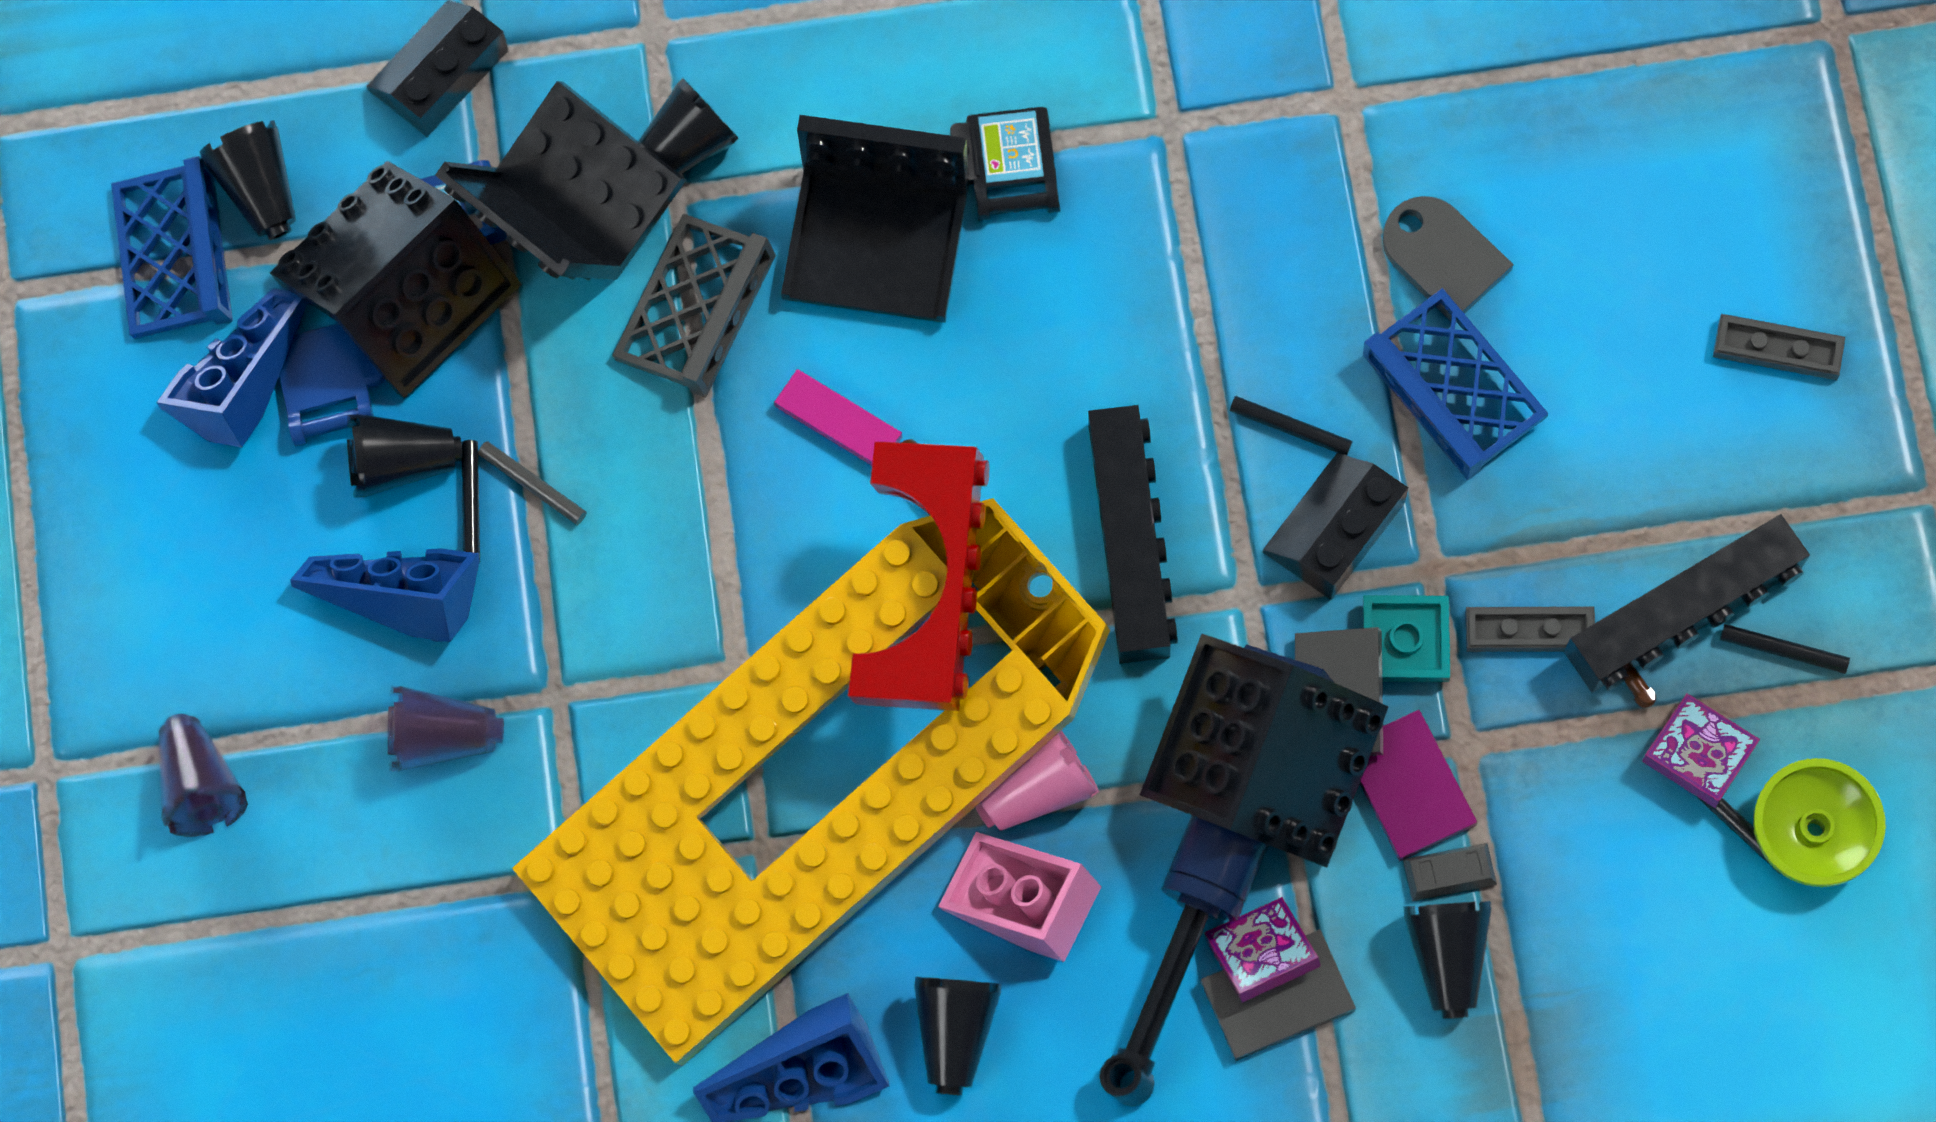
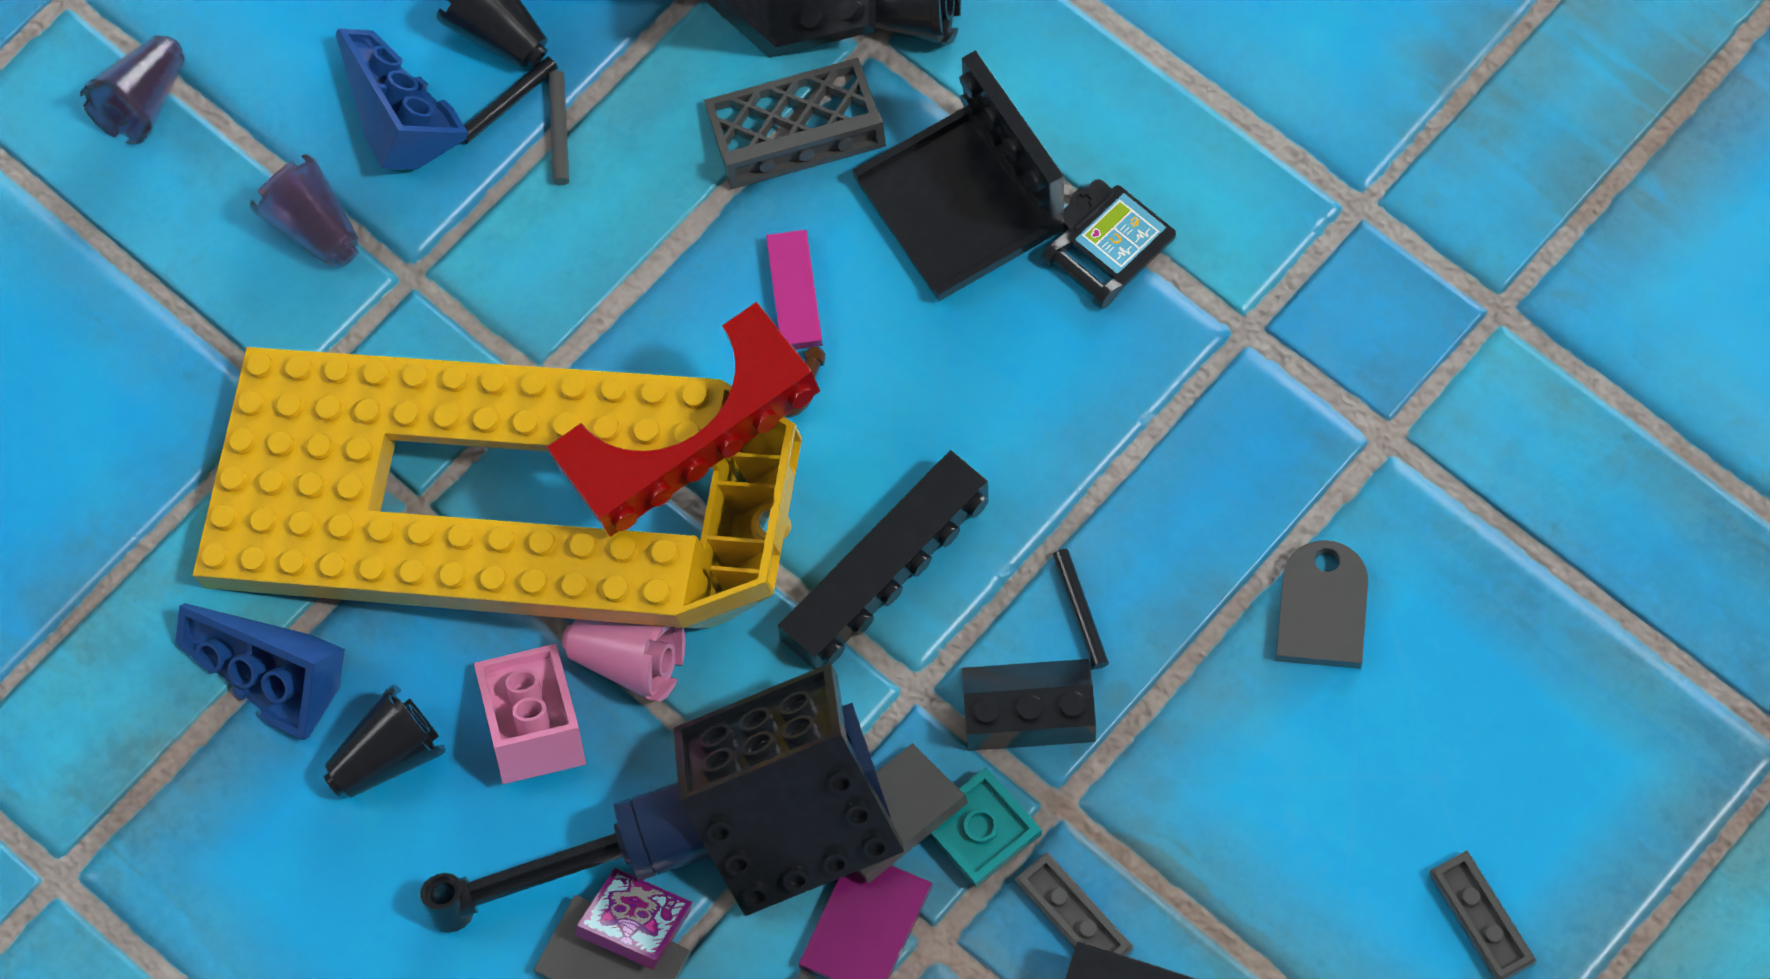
camera: 50 degrees right, 5 degrees down
blue fence [1363,288,1548,481] -> none

